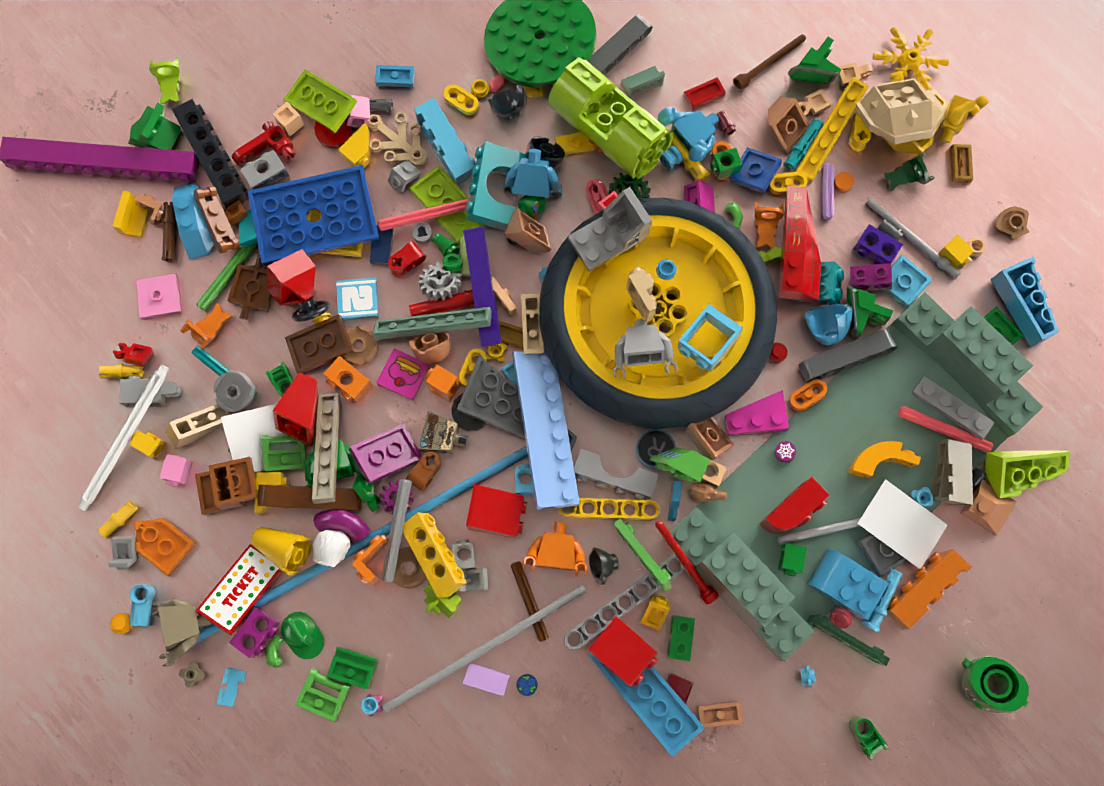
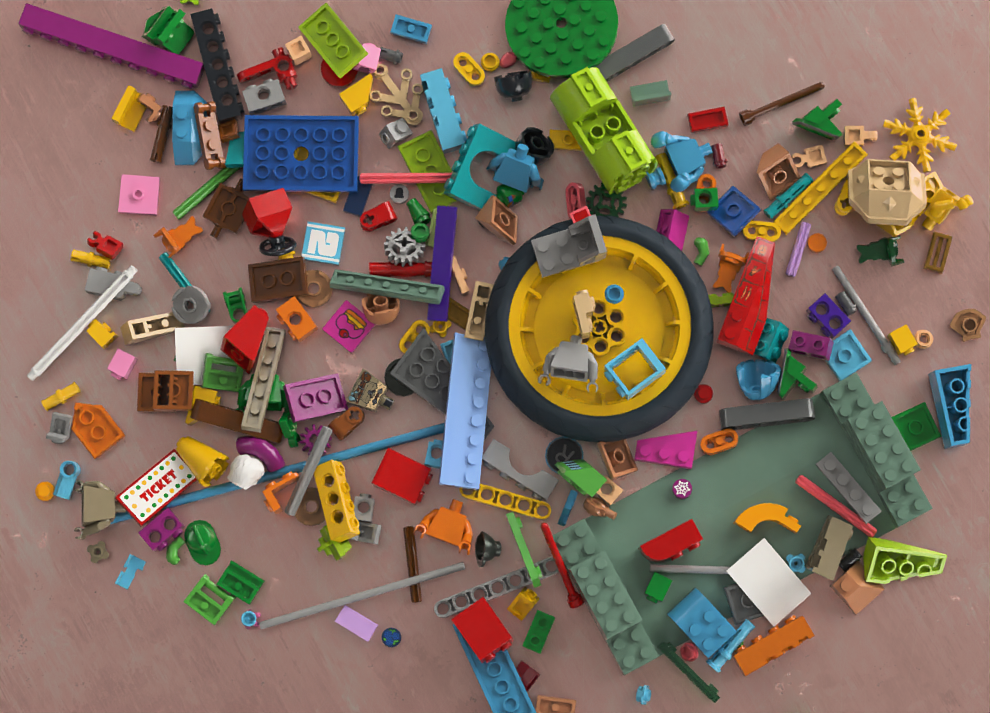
camera: 20 degrees right, 5 degrees up
orange brick [425,364,460,403] -> none

